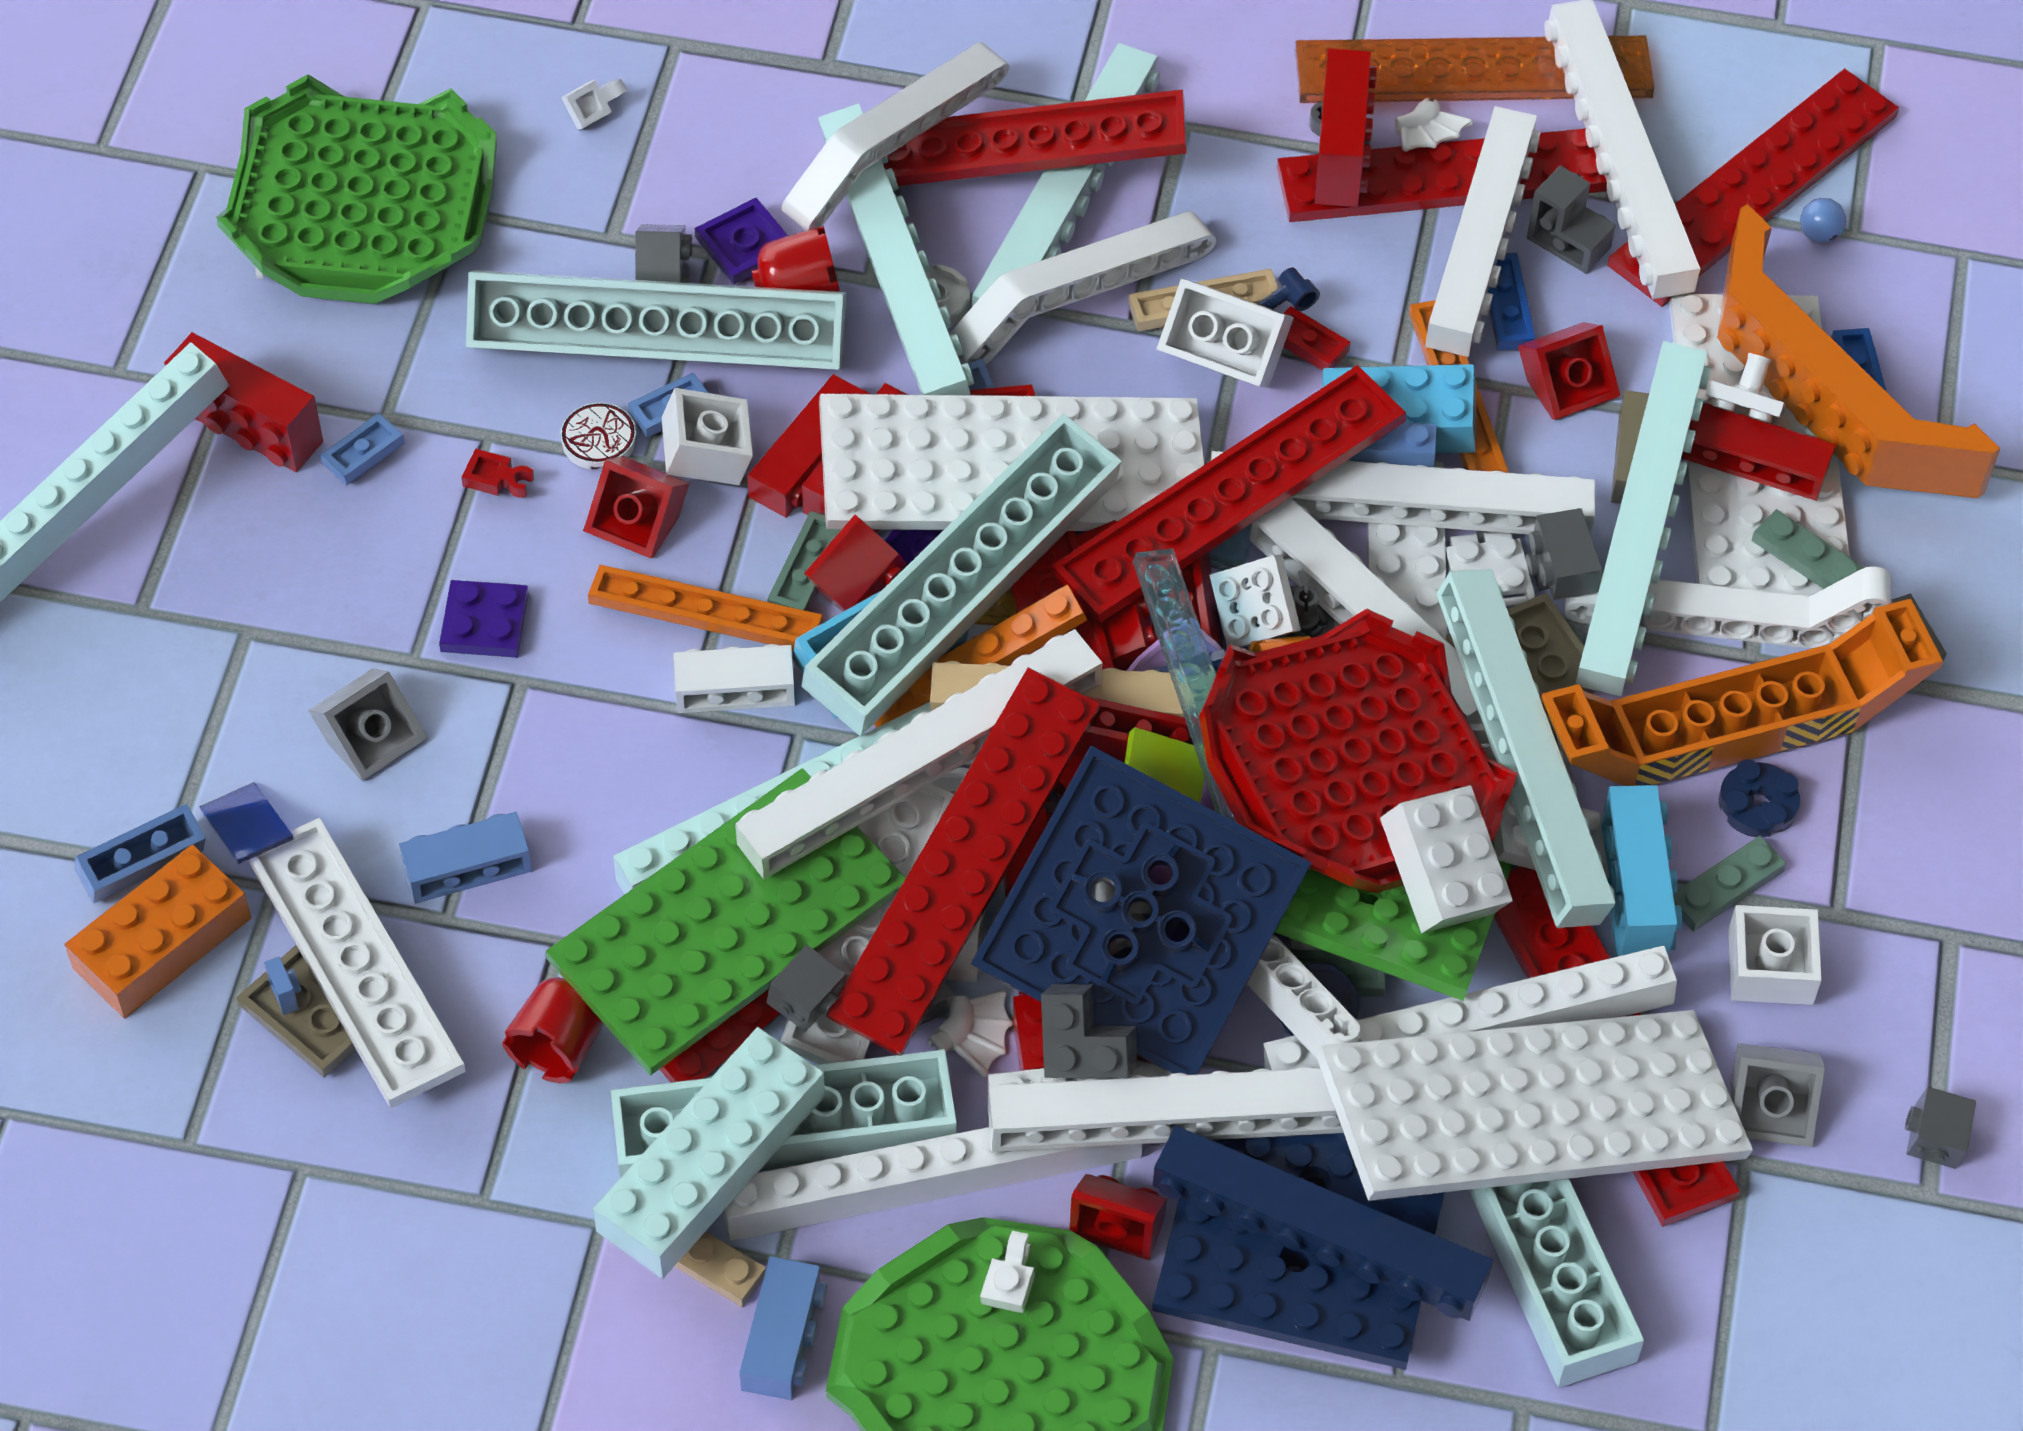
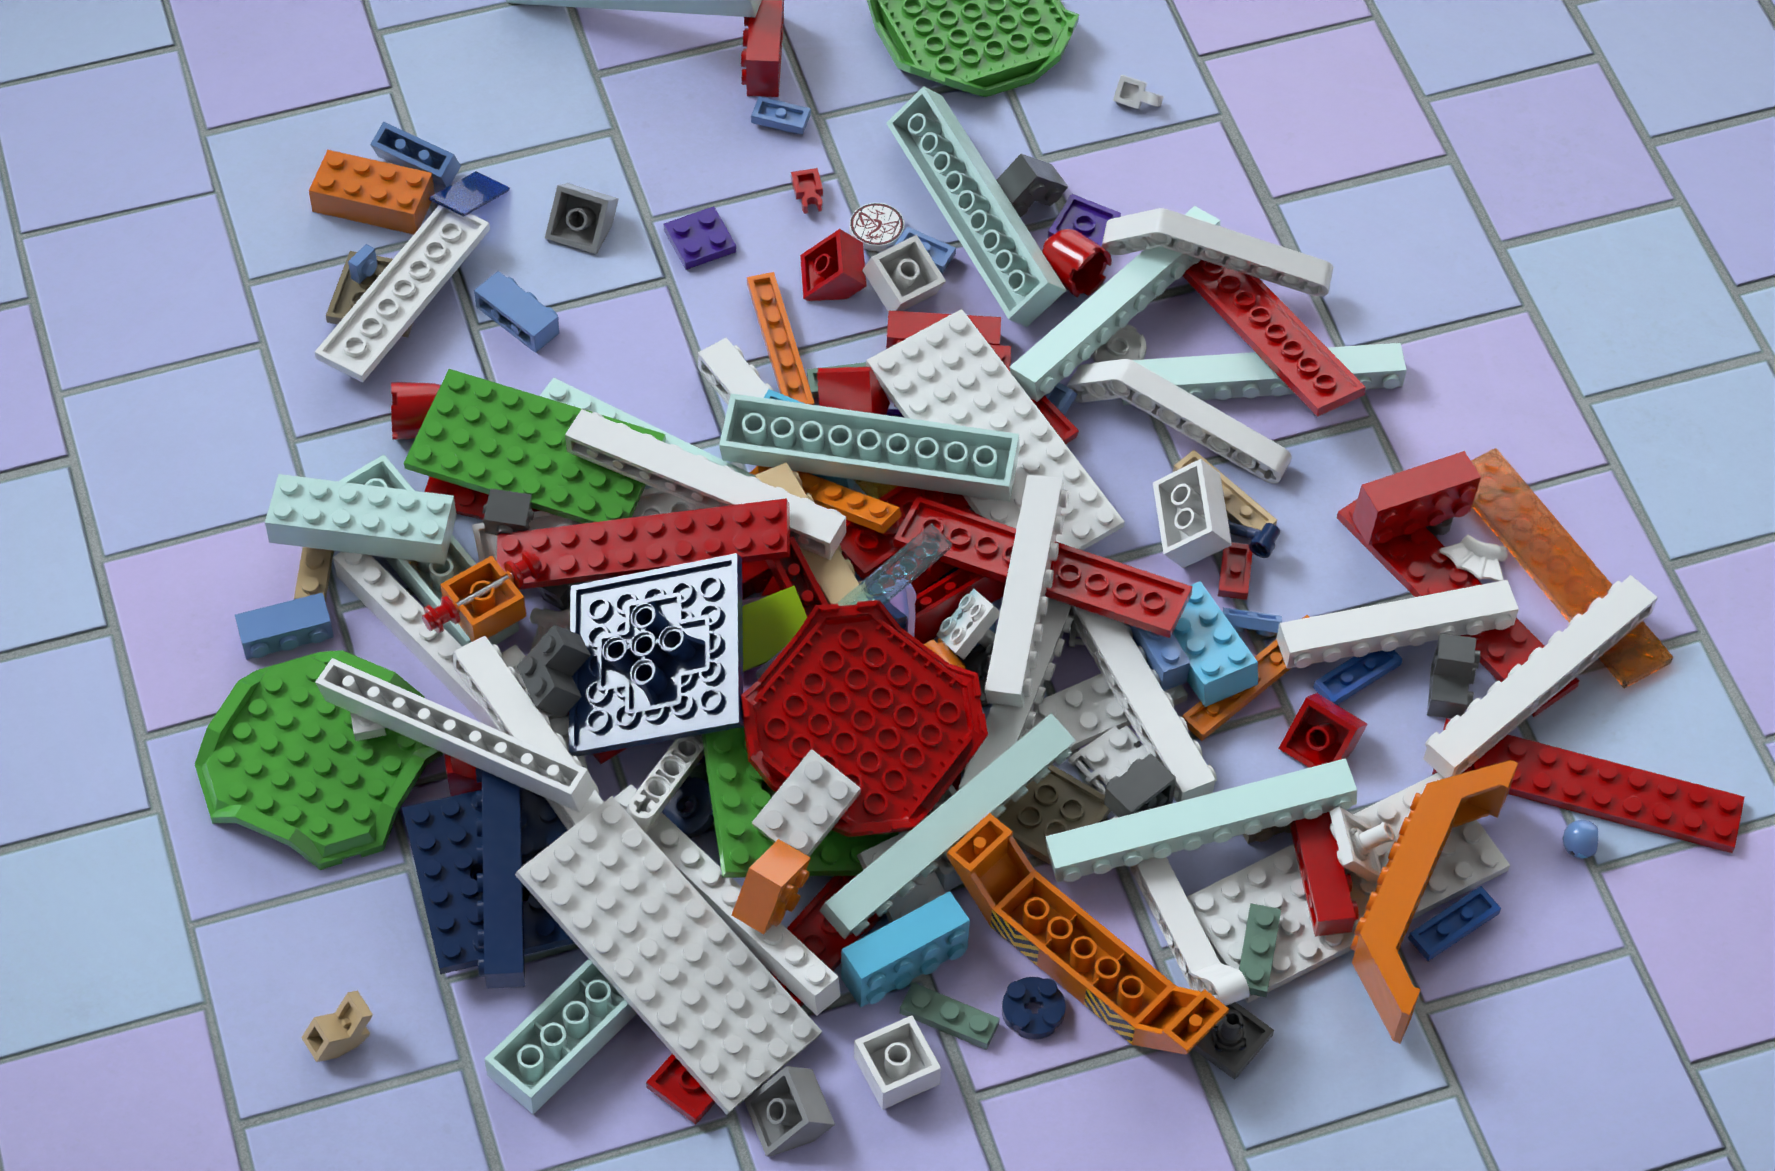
camera: 60 degrees right, 0 degrees up
none -> white brick [315,658,596,813]
none -> orange brick [422,551,543,642]
none -> orange brick [731,839,811,935]
none -> white brick [985,474,1069,707]
none -> medium blue plate [1223,607,1282,636]

